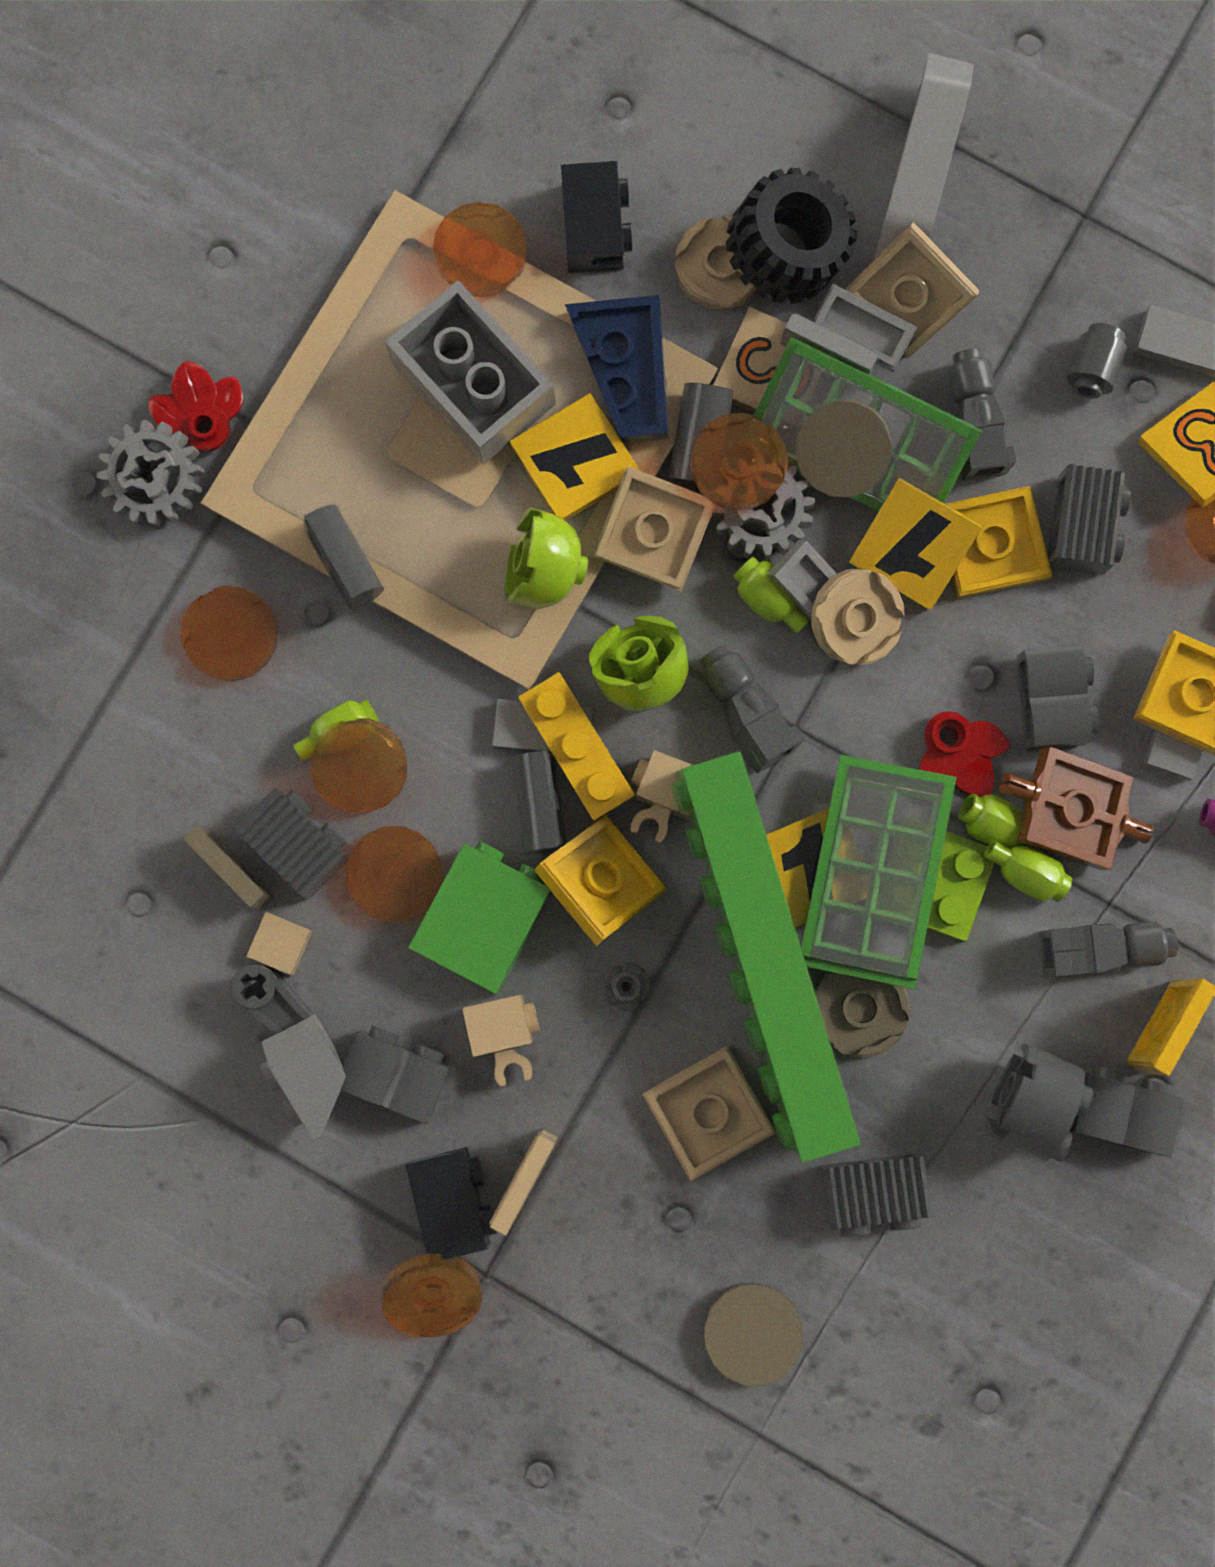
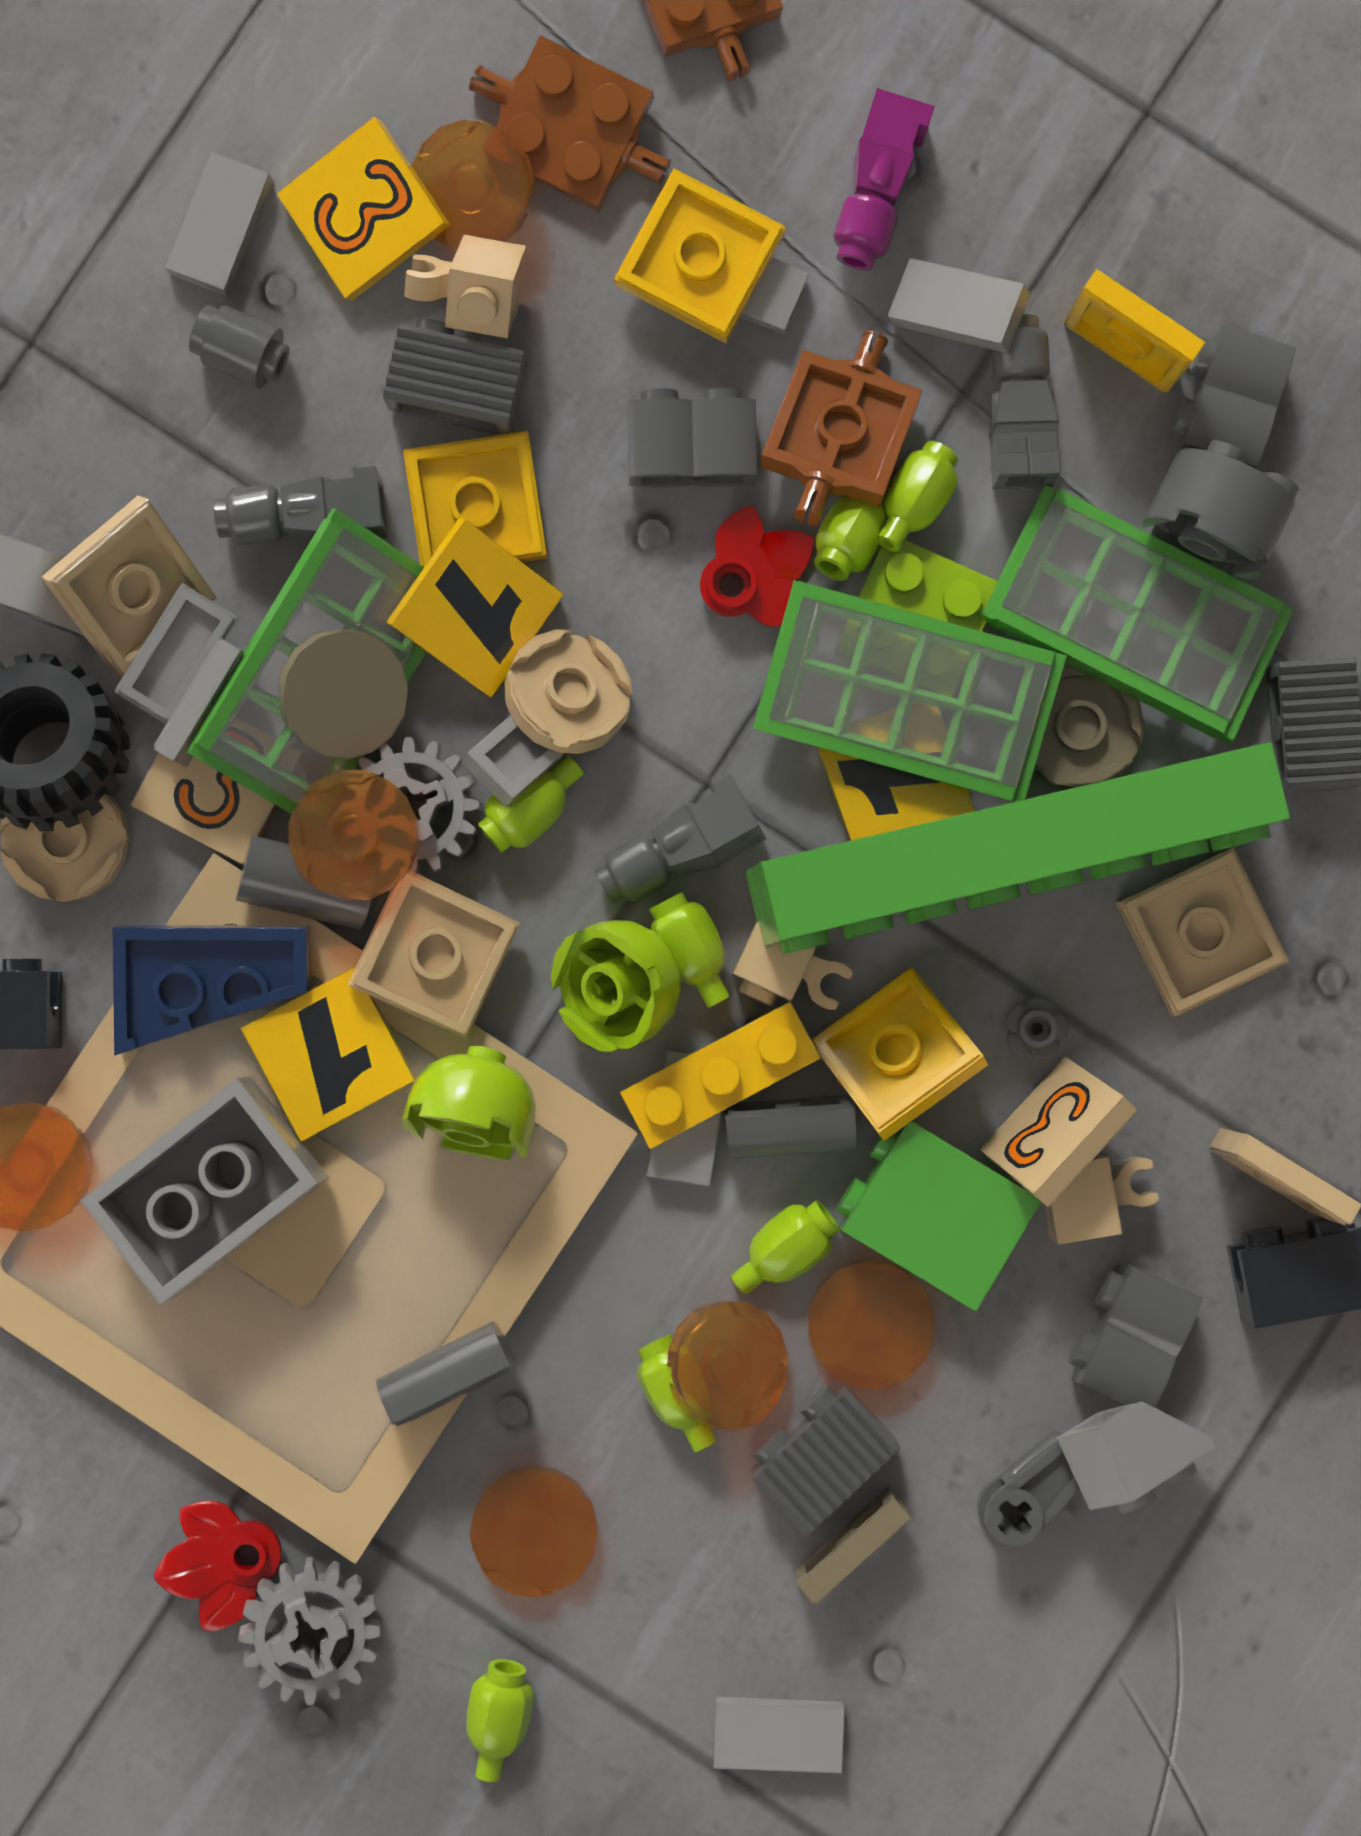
camera: 90 degrees left, 5 degrees up
tan tile [246,912,313,976] -> none
none -> tan brick [404,235,526,339]
none -> lime plant [466,1659,534,1782]
none -> lime plant [649,892,730,1008]
none -> light grey tile [713,1697,844,1774]
none -> lime plant [731,1200,840,1295]
none -> light grey tile [887,258,1031,353]
none -> tan tile [979,1056,1137,1207]
none -> clear piece [980,485,1294,744]

